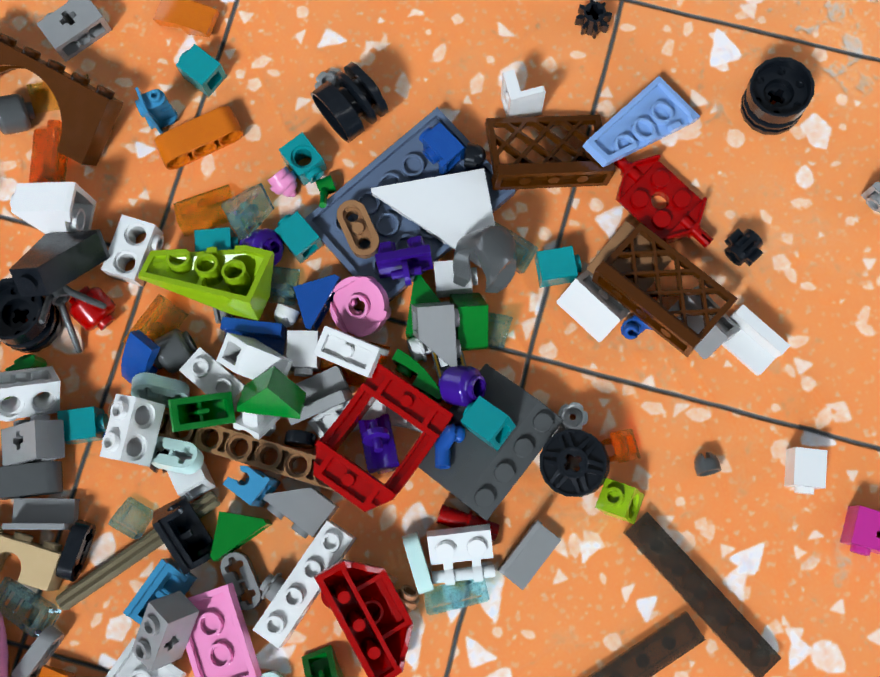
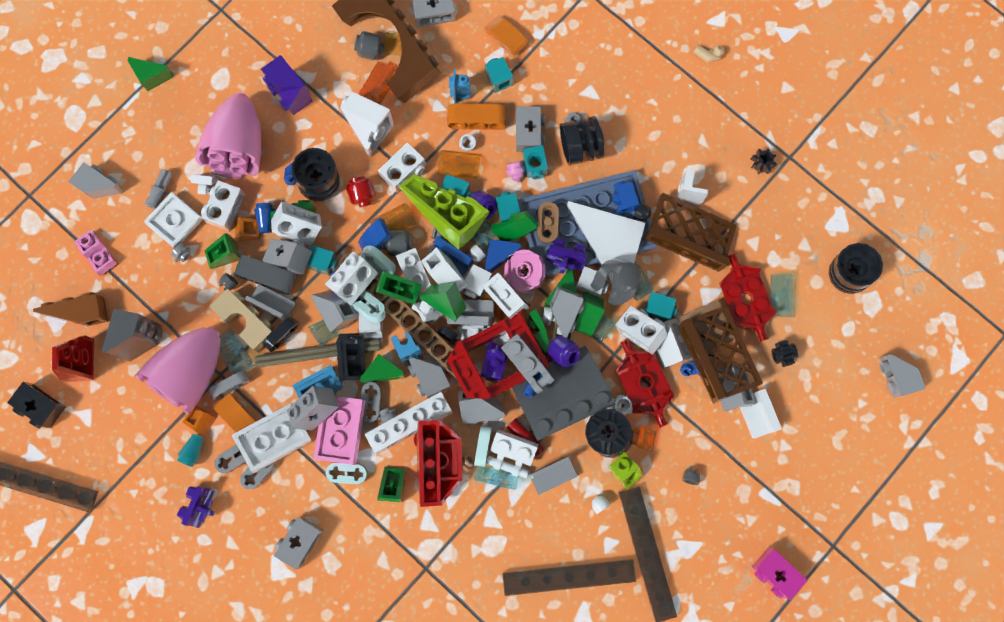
camera: 20 degrees right, 0 degrees up
black slope [9,229,110,297] -> none
dark grey plant [39,285,106,353] -> none
clear light blue slope [221,183,274,240] -> none
green hand [316,175,337,208] -> none
teal brick [460,396,516,451] -> none
light blue wing [582,76,700,167] -> none
white brick [784,447,828,495] -> none
none -> light grey slope [311,290,359,333]
none -> light grey slope [458,391,505,424]
none -> white hinge [459,134,476,151]
none -> green slope [491,211,539,242]
none -> light grey plate [501,334,555,394]
none -> light grey brick [516,106,545,152]
none -> white hinge [592,495,611,514]
none -> white brick [615,306,668,355]
none -> red plate [615,339,674,428]
none -> clear light blue slope [770,274,796,317]

